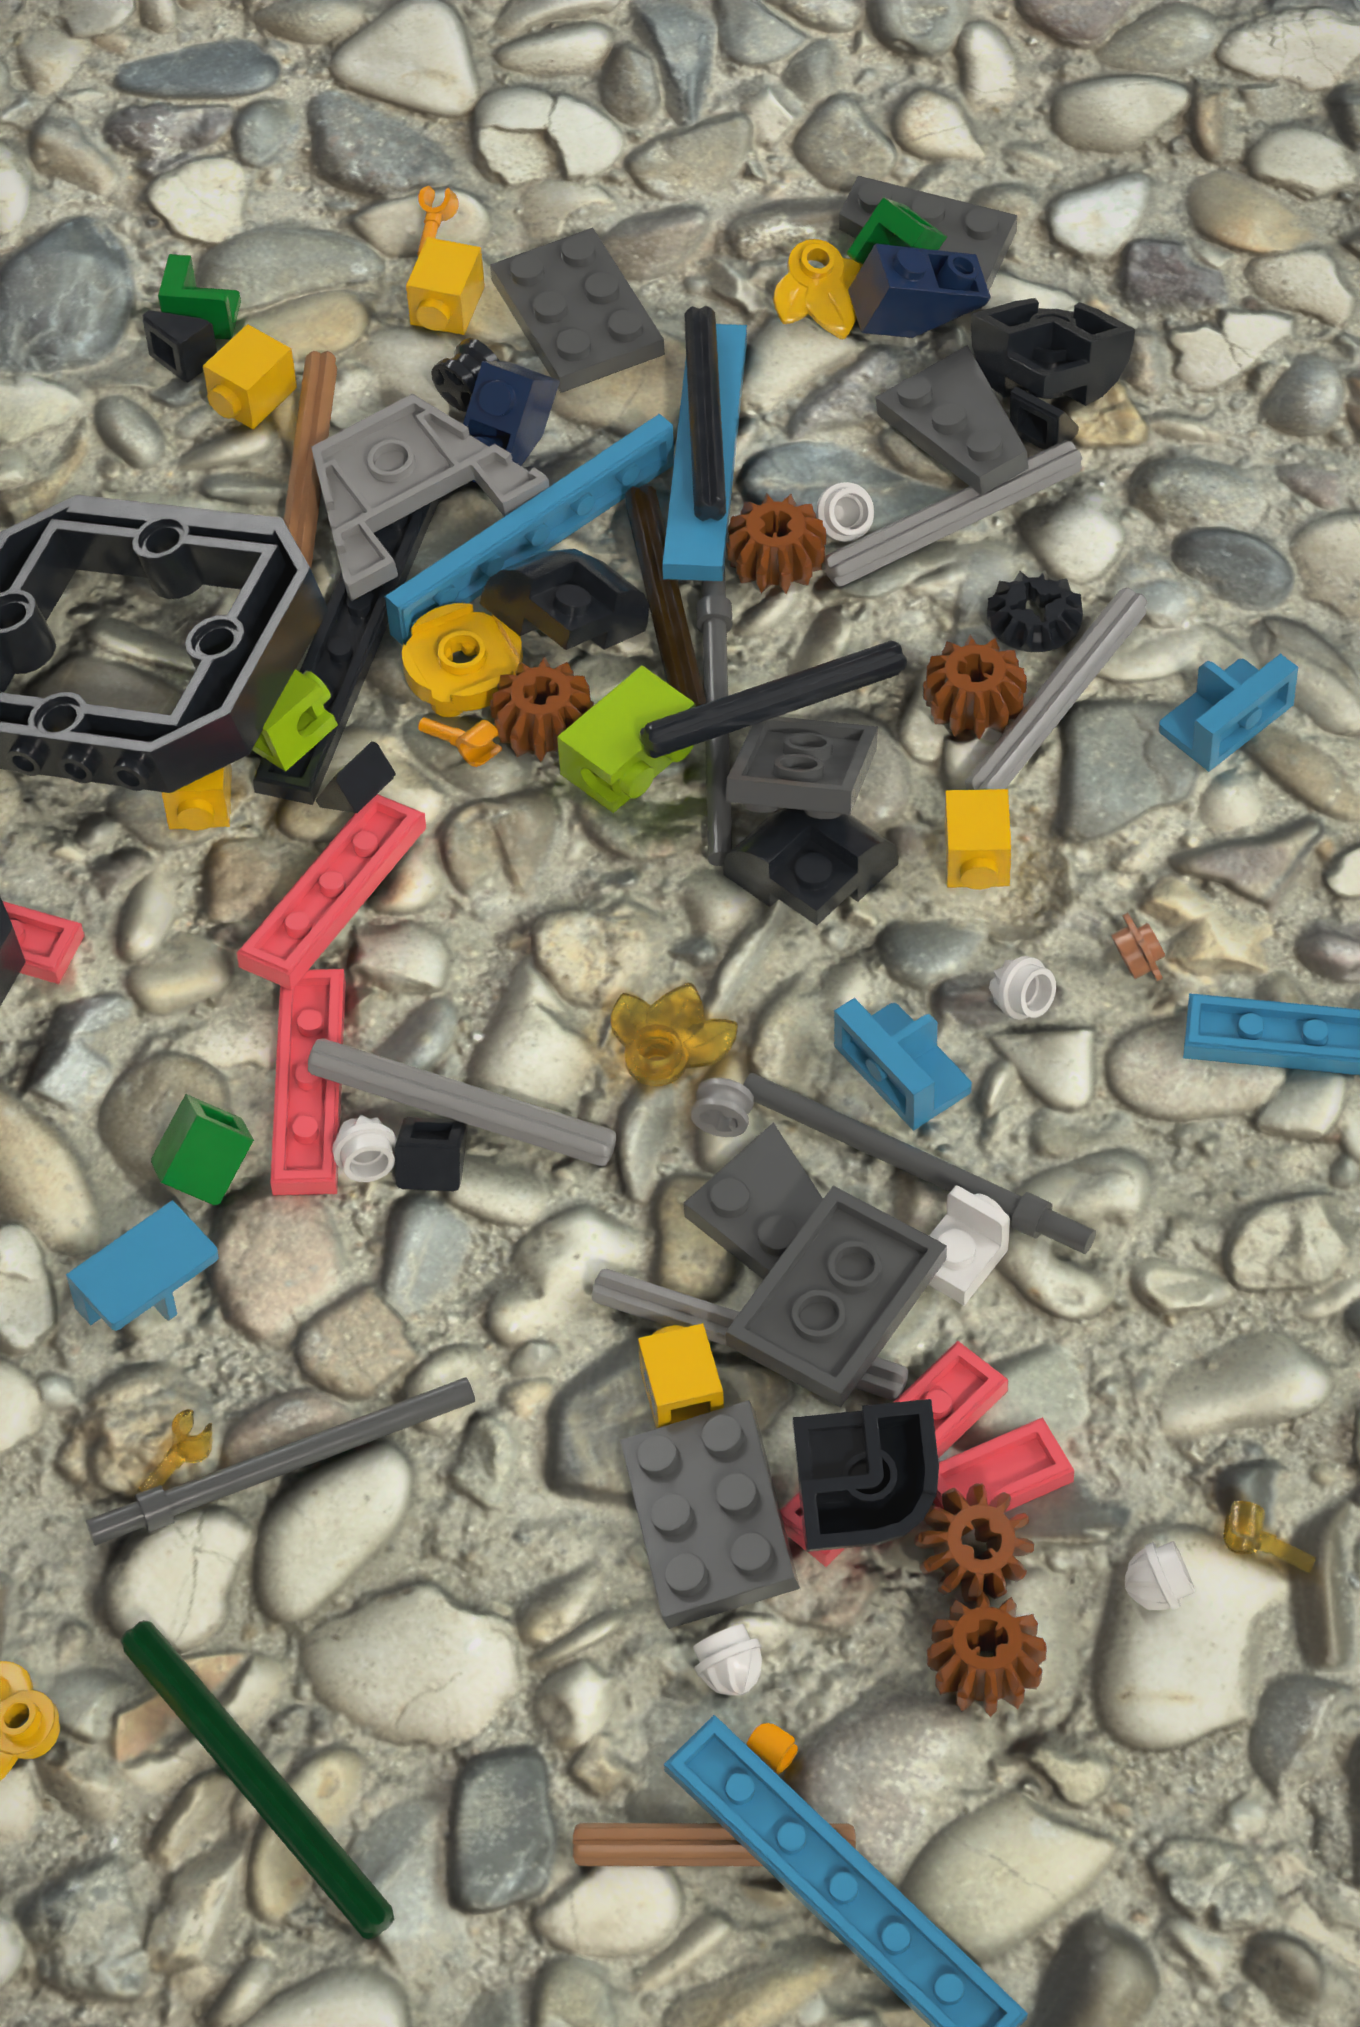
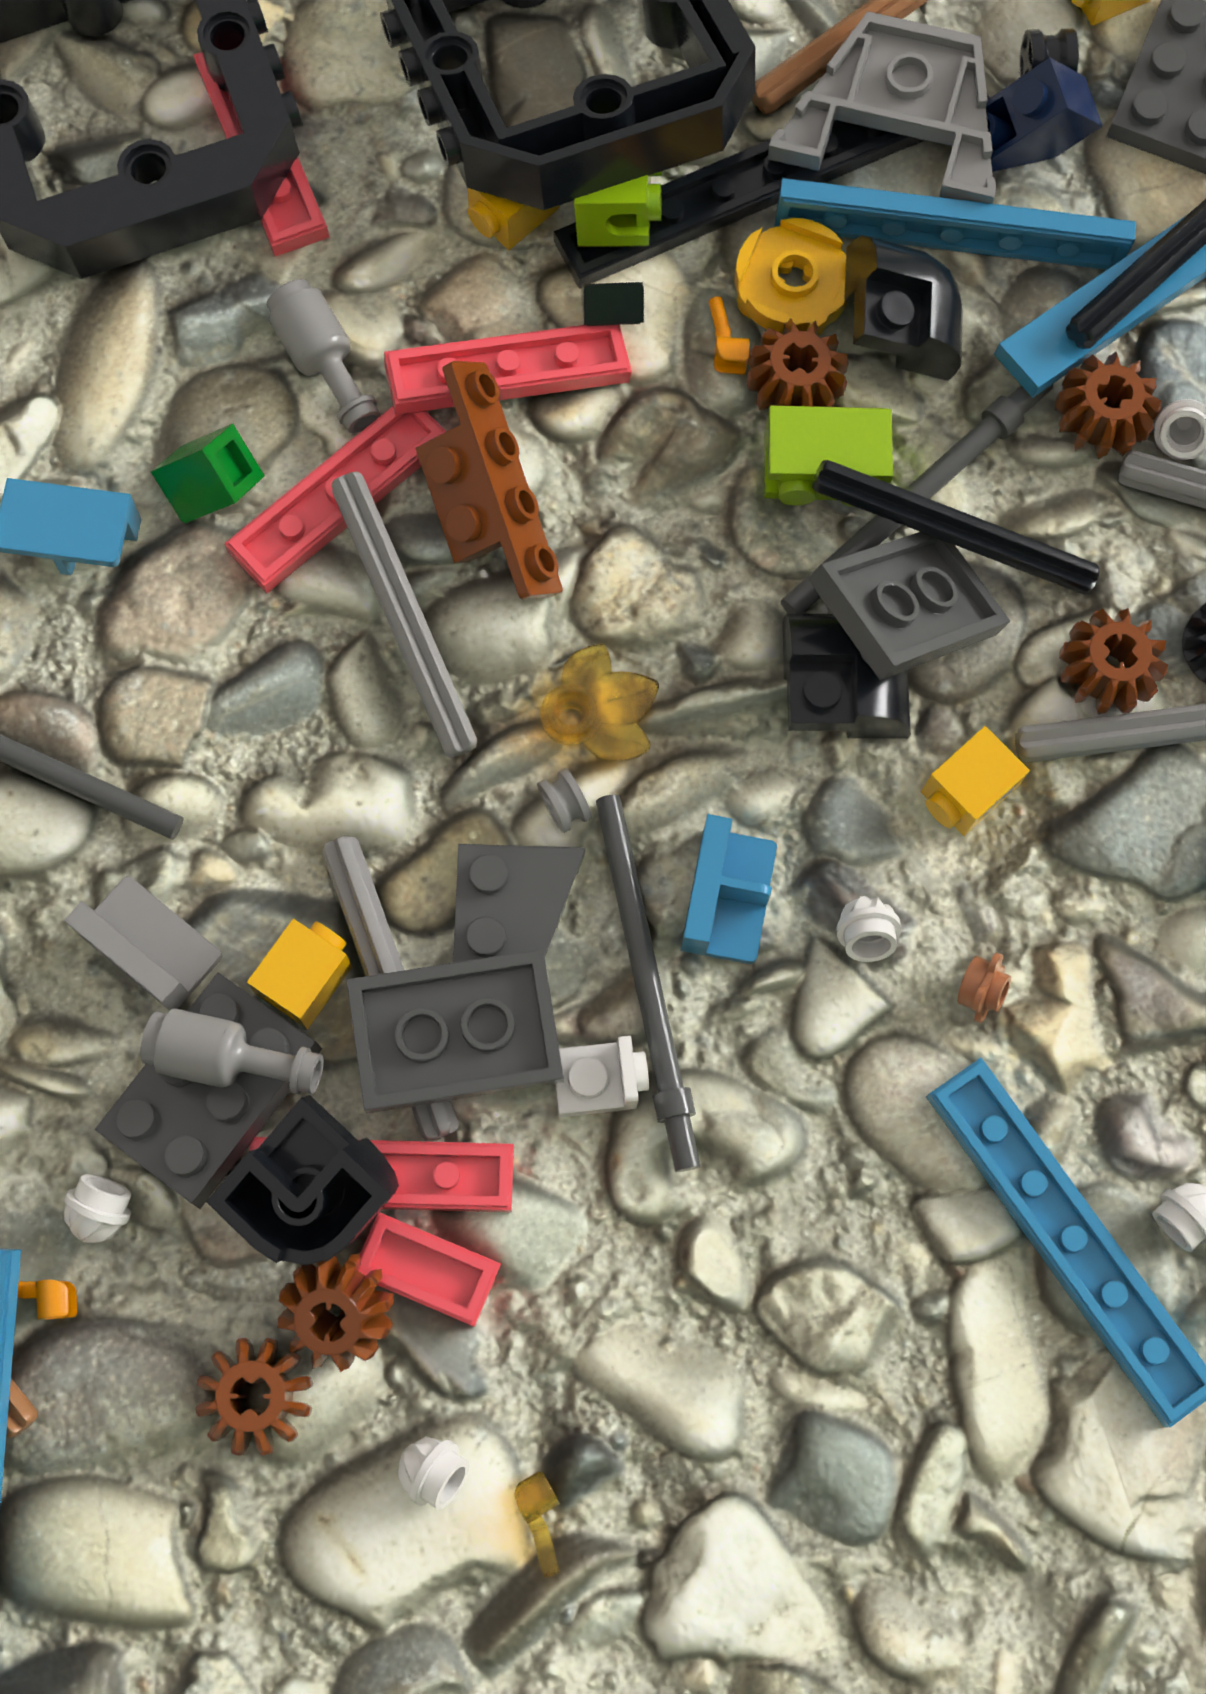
camera: 40 degrees right, 20 degrees up
white plate [332,1114,397,1182] -> none
black slope [395,1117,468,1192] -> none
dark brown axle [625,484,706,707] -> none
none -> light grey panel [64,876,222,1011]
none -> light grey piece [140,1008,323,1095]
none -> light grey piece [266,279,380,433]
none -> dark orange bracket [415,361,563,600]

